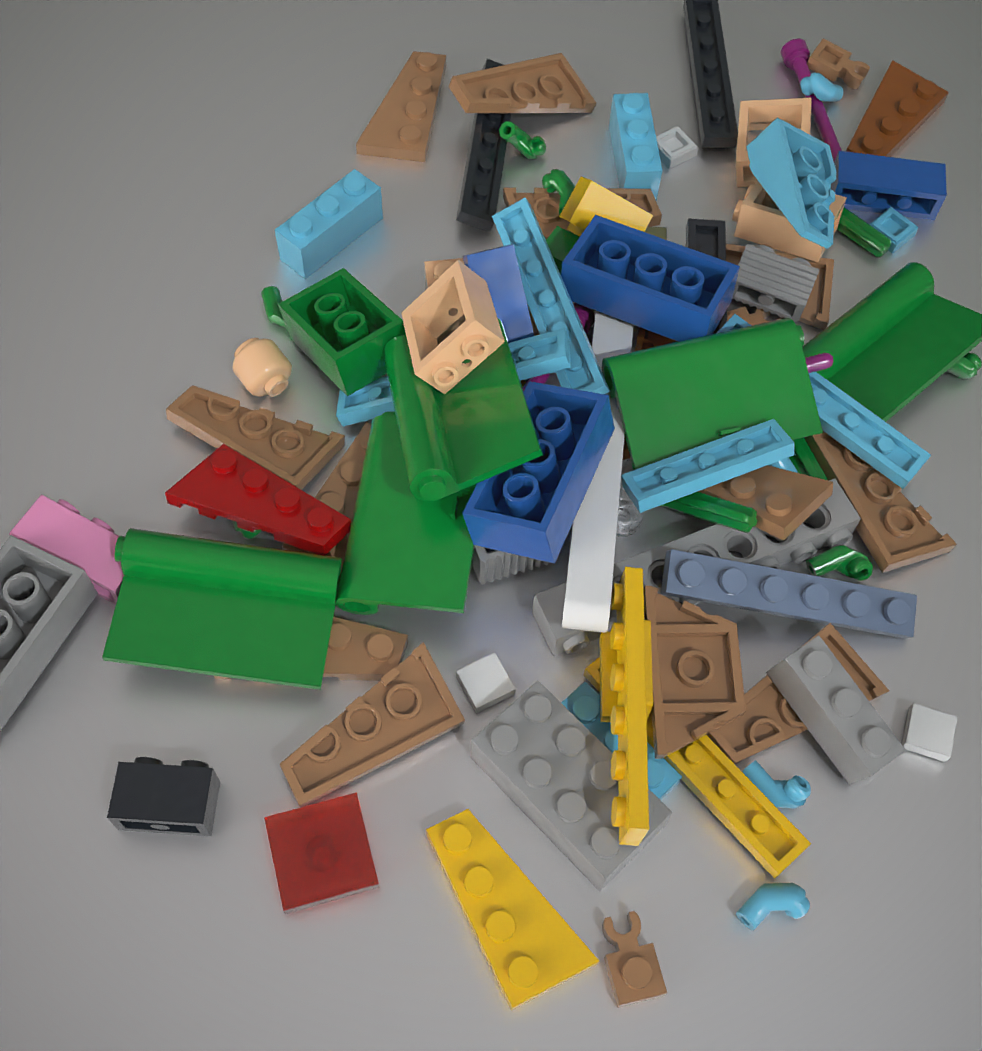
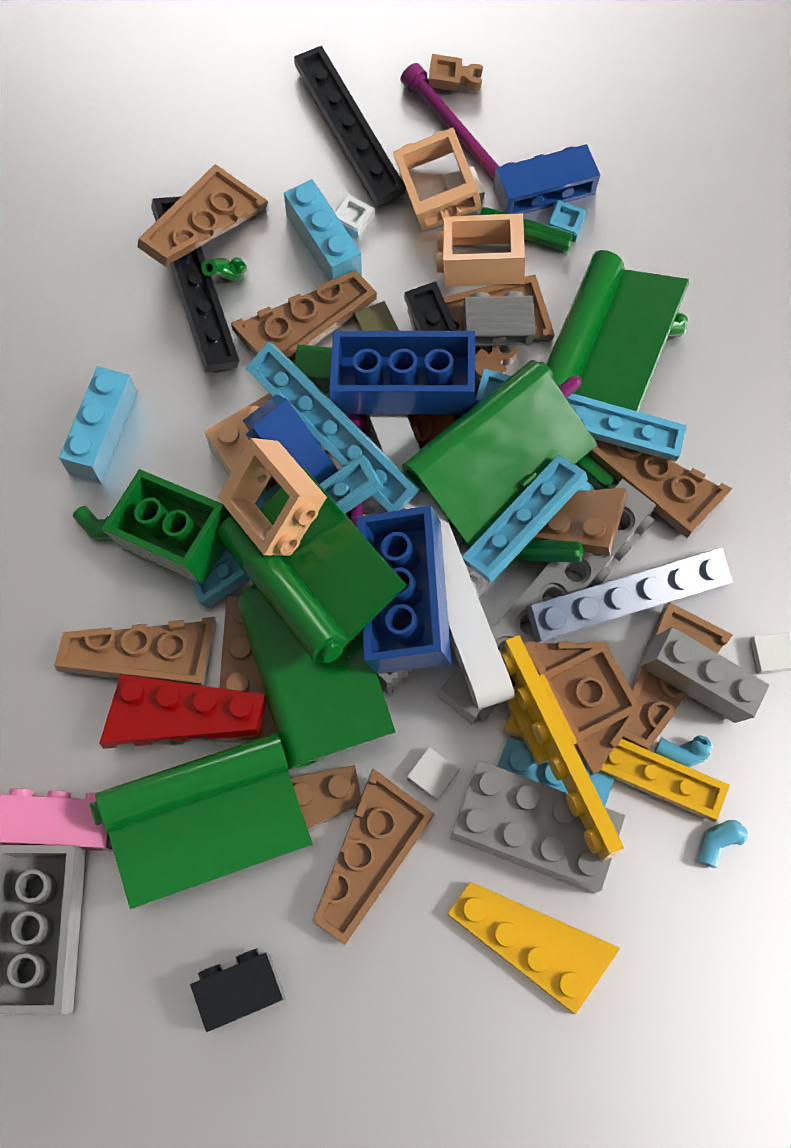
camera: 25 degrees left, 10 degrees up
light nougat head [233,338,292,397] -> none
clear red plate [264,792,380,914] -> none
medium nougat wing [356,51,446,162] -> none
green arm [542,169,575,215] -> none
yellow brick [559,176,653,236] -> none
medium nougat plate [602,911,667,1008] -> none
medium azure wedge [746,117,836,249] -> none
medium azure arm [800,73,843,102] -> none
green arm [806,545,873,581] -> none
dark orange wing [846,60,949,157] -> none

